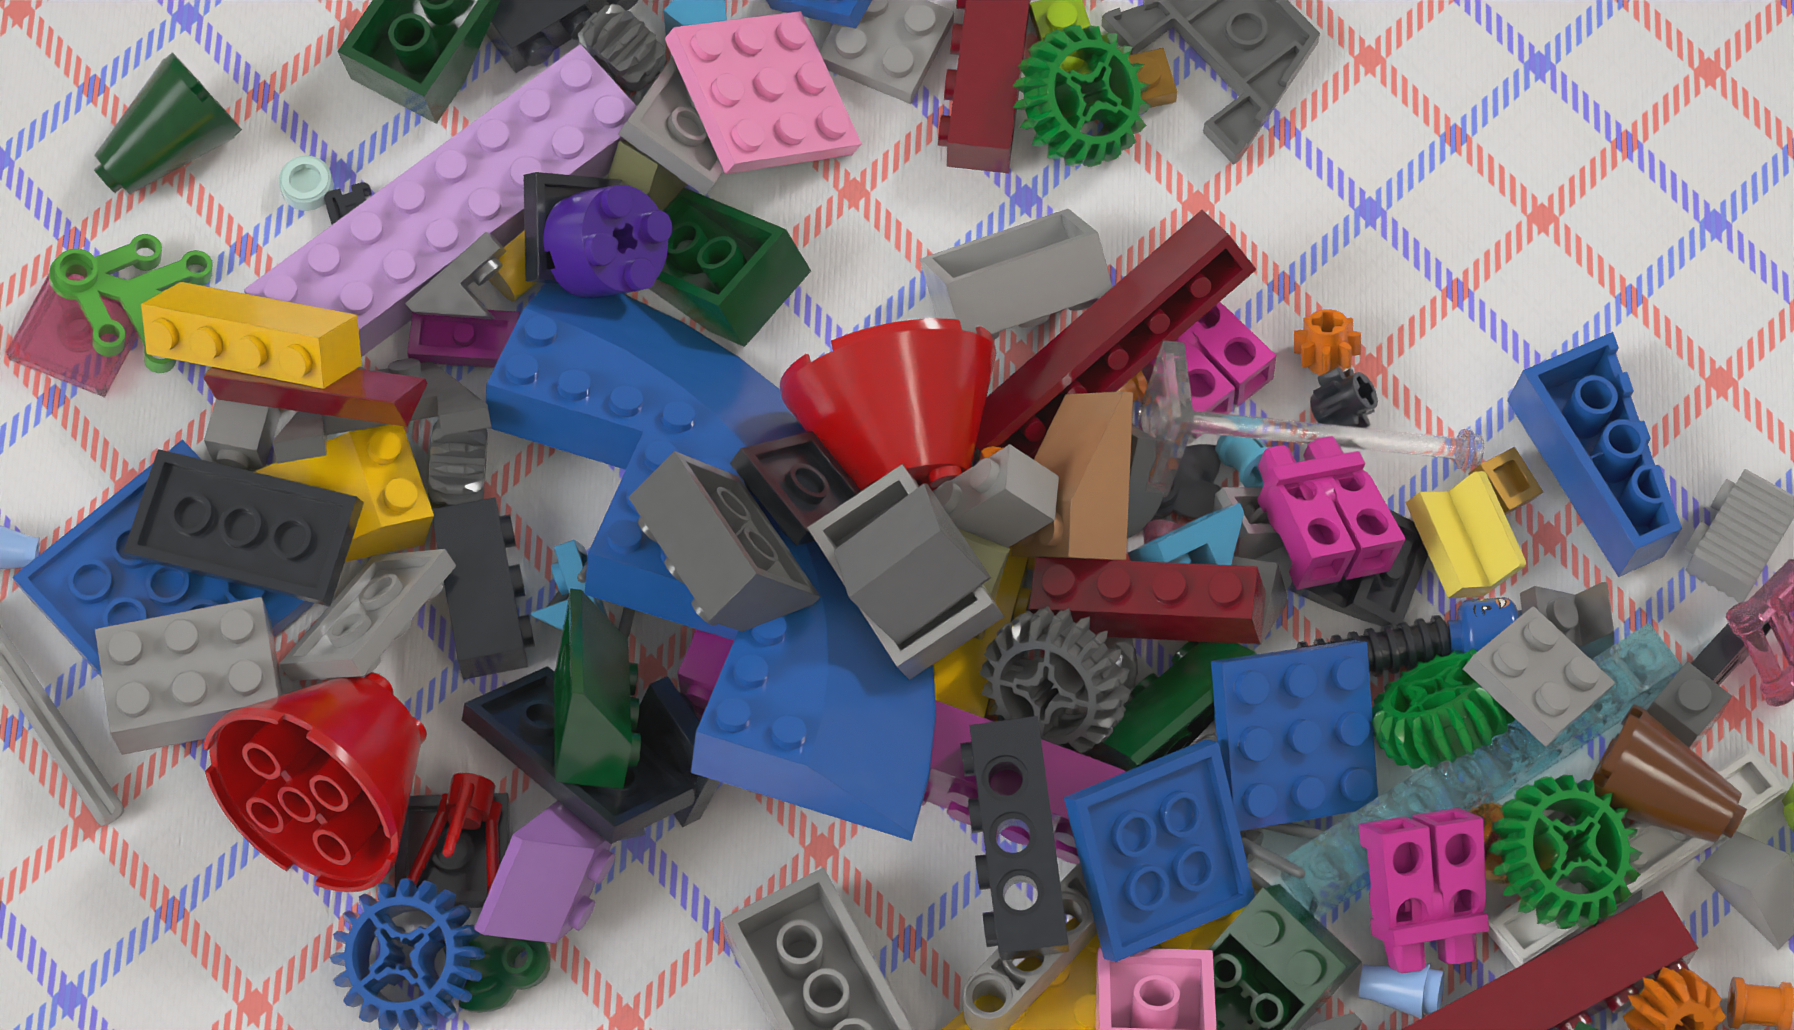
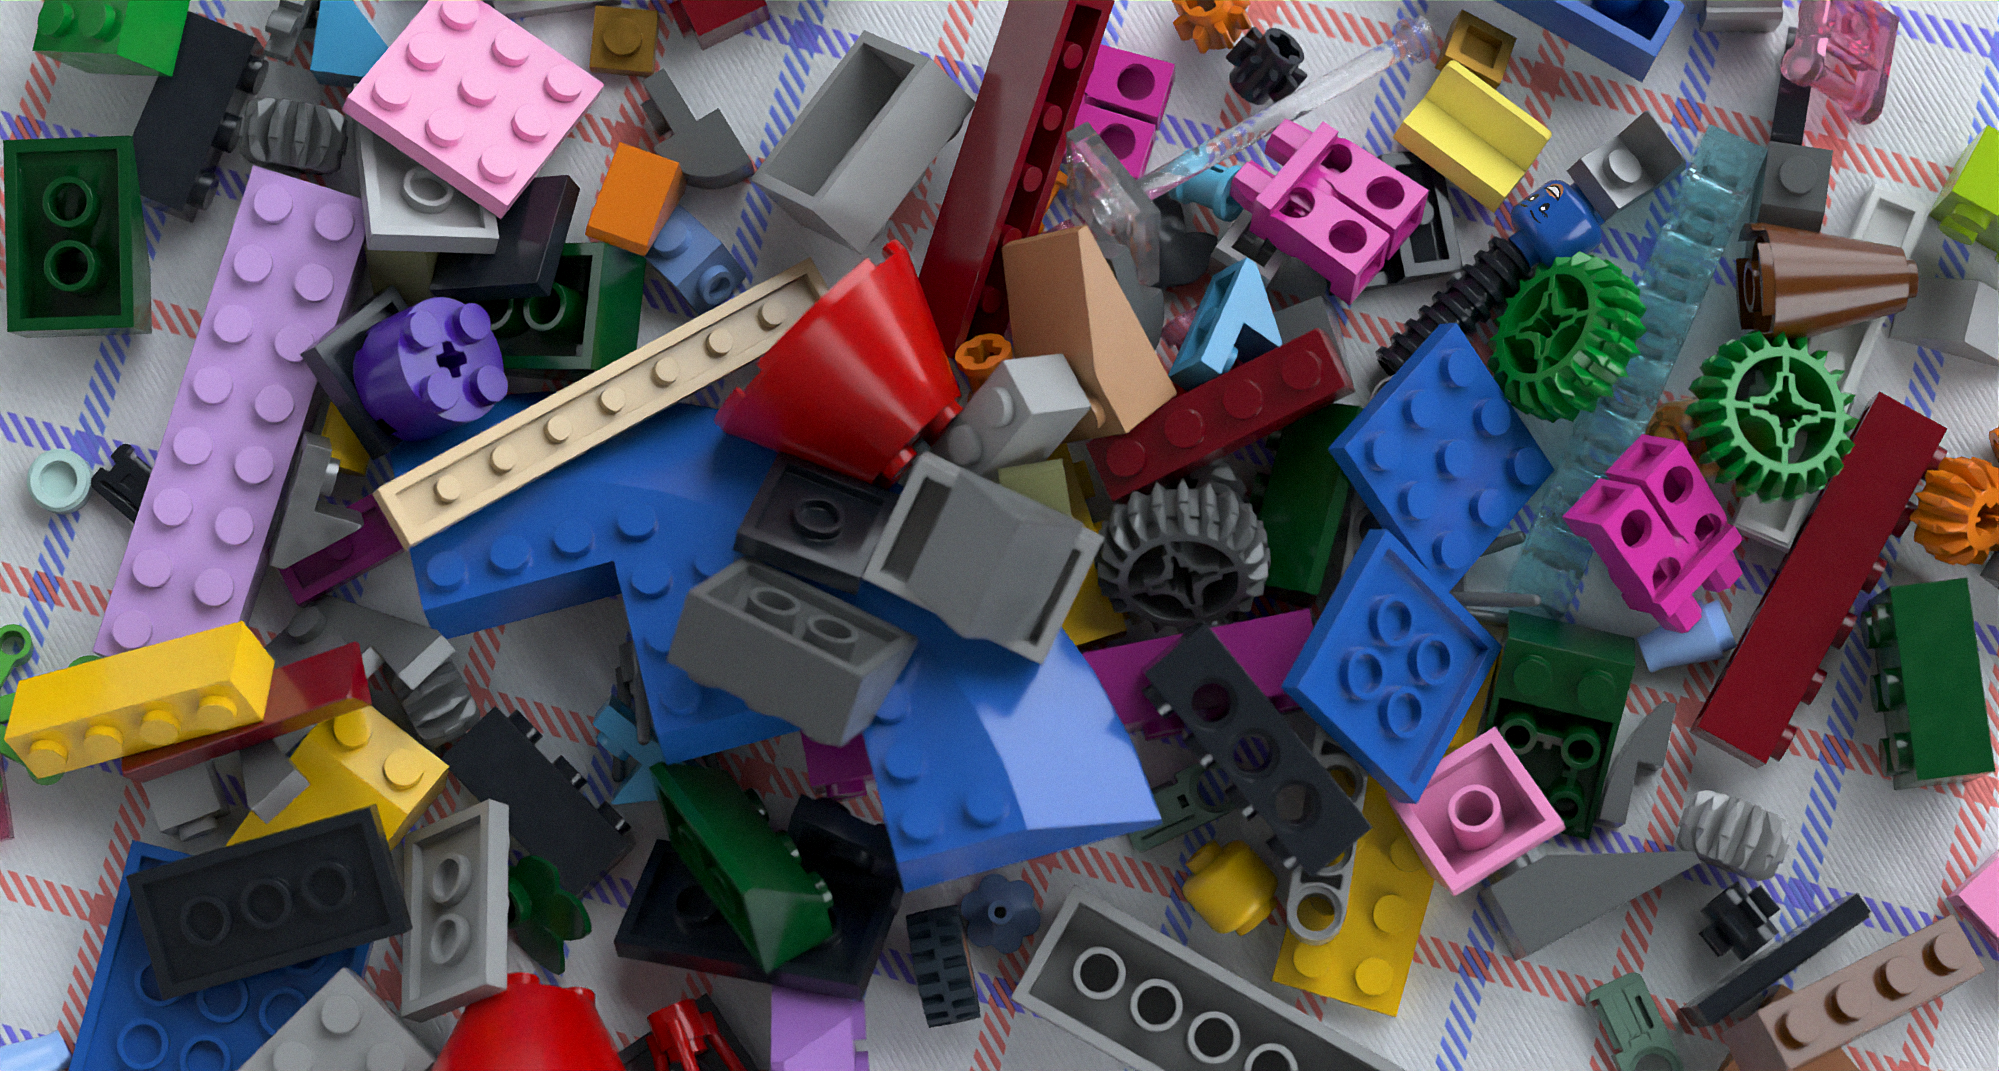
camera: 30 degrees left, 15 degrees up
light grey plate [1463,606,1615,747] -> none
none -> tan plate [373,257,830,551]
none -> black tile [429,175,580,302]
none -> dark green plate [507,855,592,975]
none -> orange slope [585,141,687,257]
none -> pearl gold plate [589,5,660,77]
none -> dark grey brick [640,68,755,189]
none -> medium blue bracket [641,204,746,316]
none -> black wheel [906,904,981,1028]
none -> medium blue plant [961,874,1040,954]
none -> sand green piece [1127,762,1236,853]
none -> yellow head [1182,839,1278,936]

